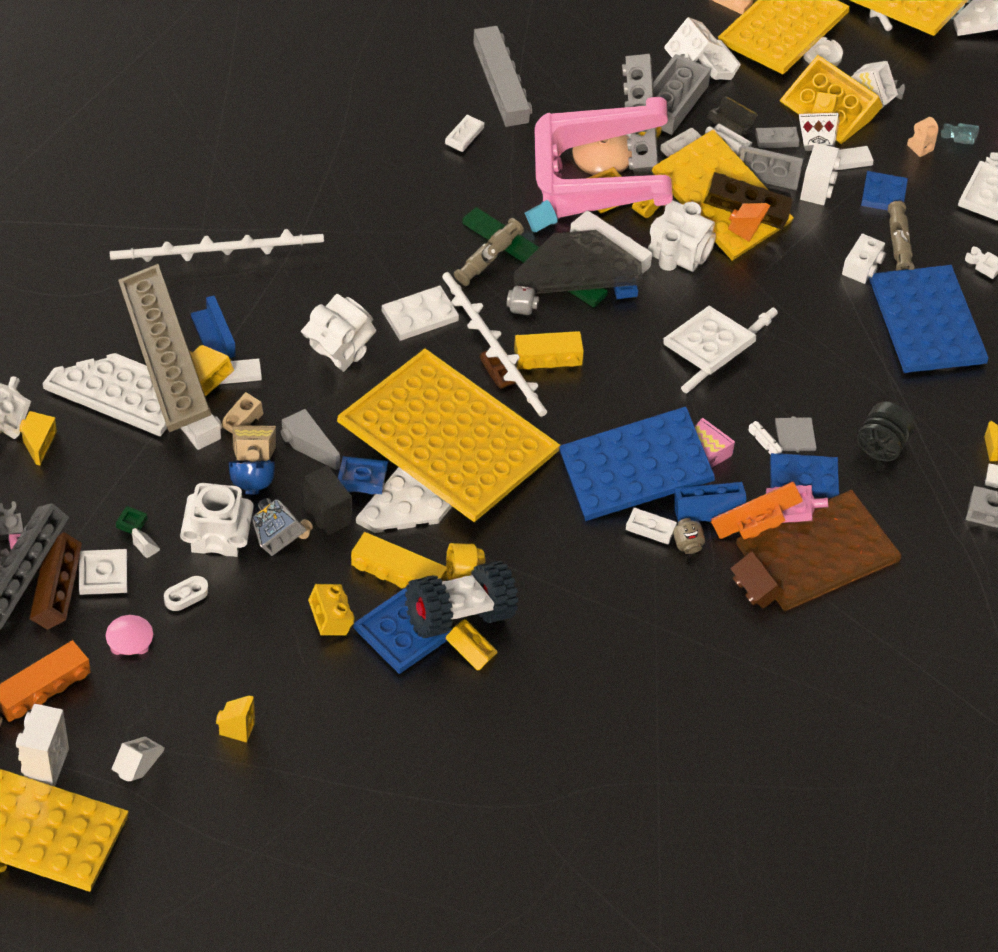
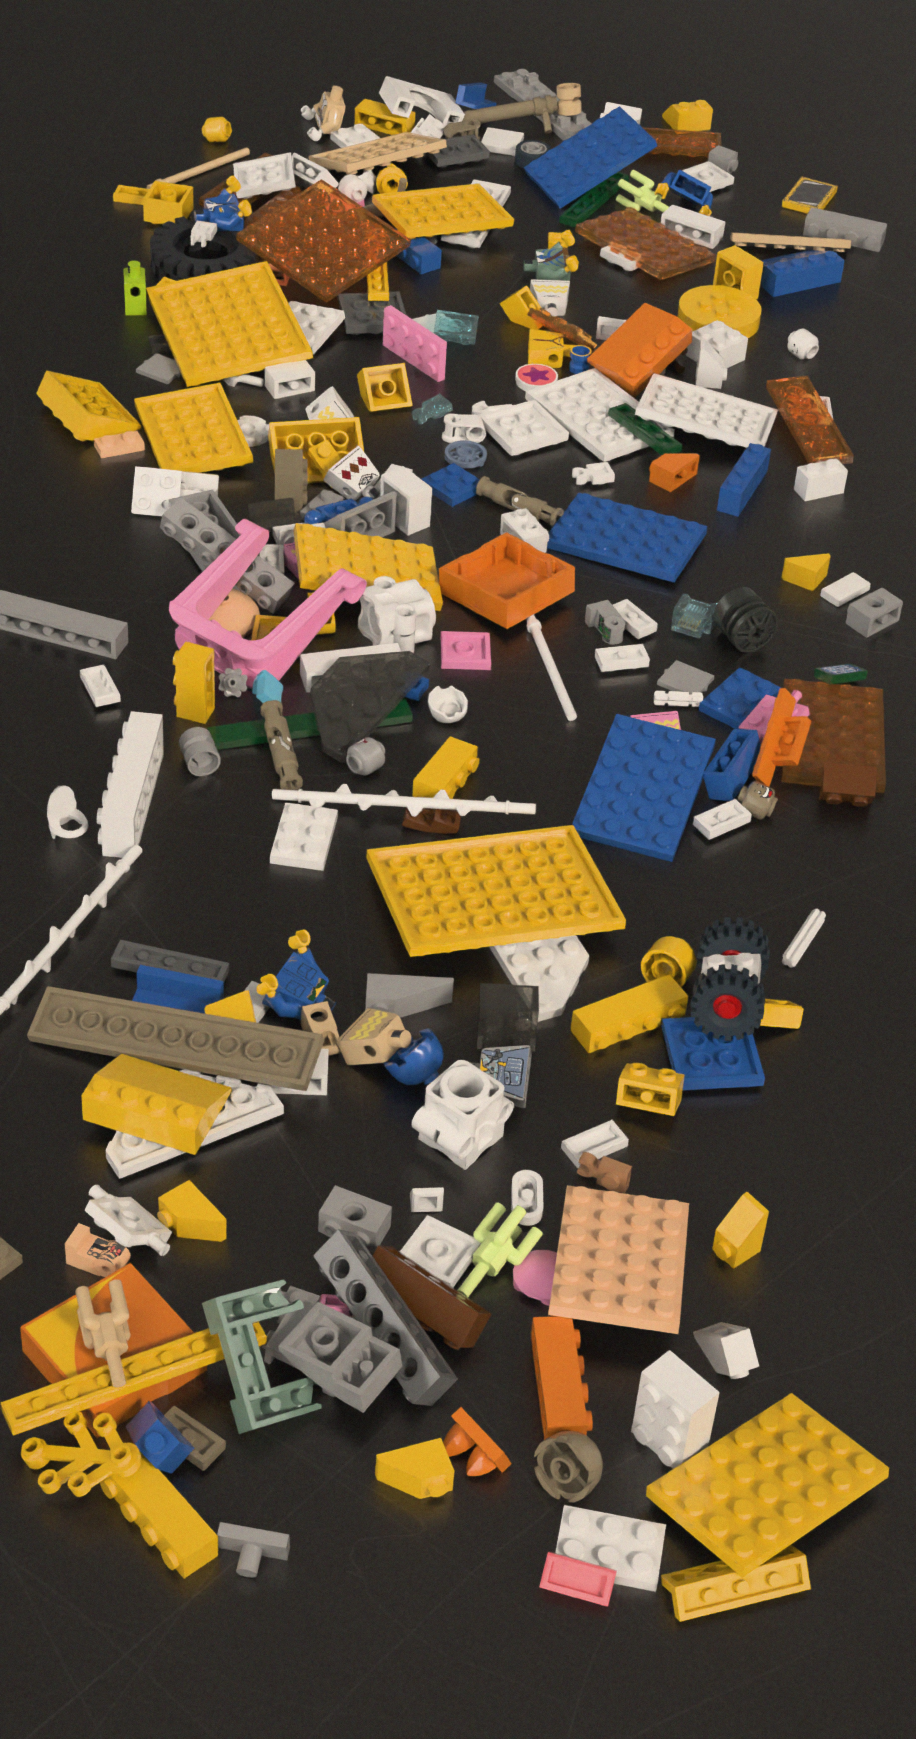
camera: 55 degrees left, 10 degrees down
dark green plate [116,506,148,534] -> none
white piece [301,294,376,372] -> none
blue plate [337,456,388,494] -> none
white plate [664,306,756,375] -> none
dark brown brick [703,172,793,230] -> none
orange slope [728,203,771,242] -> none
light nougat leg [907,117,938,157] -> none
none -> white piece [47,785,88,839]
none -> yellow slope [81,1054,232,1155]
none -> white brick [97,711,164,858]
none -> dark grey plate [111,940,229,982]
none -> yellow brick [173,641,215,724]
none -> light grey wheel [179,727,220,776]
none -> light grey plant [218,668,248,697]
none -> blue torso [257,929,337,1020]
none -> white brick [264,360,315,399]
none -> dark tan brick [275,449,308,514]
none -> blue plate [304,496,374,524]
none -> light grey brick [318,1185,392,1253]
none -> yellow slope [357,363,413,412]
none -> white hair [428,686,468,723]
none -> orange tile [439,532,575,629]
none -> bright pink tile [440,631,491,670]
none -> white piece [442,414,486,443]
none -> sand blue wheel [445,440,487,469]
none -> yellowish green plant [457,1203,543,1297]
none -> light nougat plate [548,1185,689,1334]
none -> white tile [561,1120,629,1168]
none -> medium nougat plate [577,1152,632,1194]
none -> light grey leg [585,600,625,645]
none -> white plate [595,644,650,672]
none -> white plate [613,599,658,639]
none -> clear light blue piece [671,594,717,639]
none -> white axle [782,909,826,968]
none -> dark green tile [814,663,868,684]

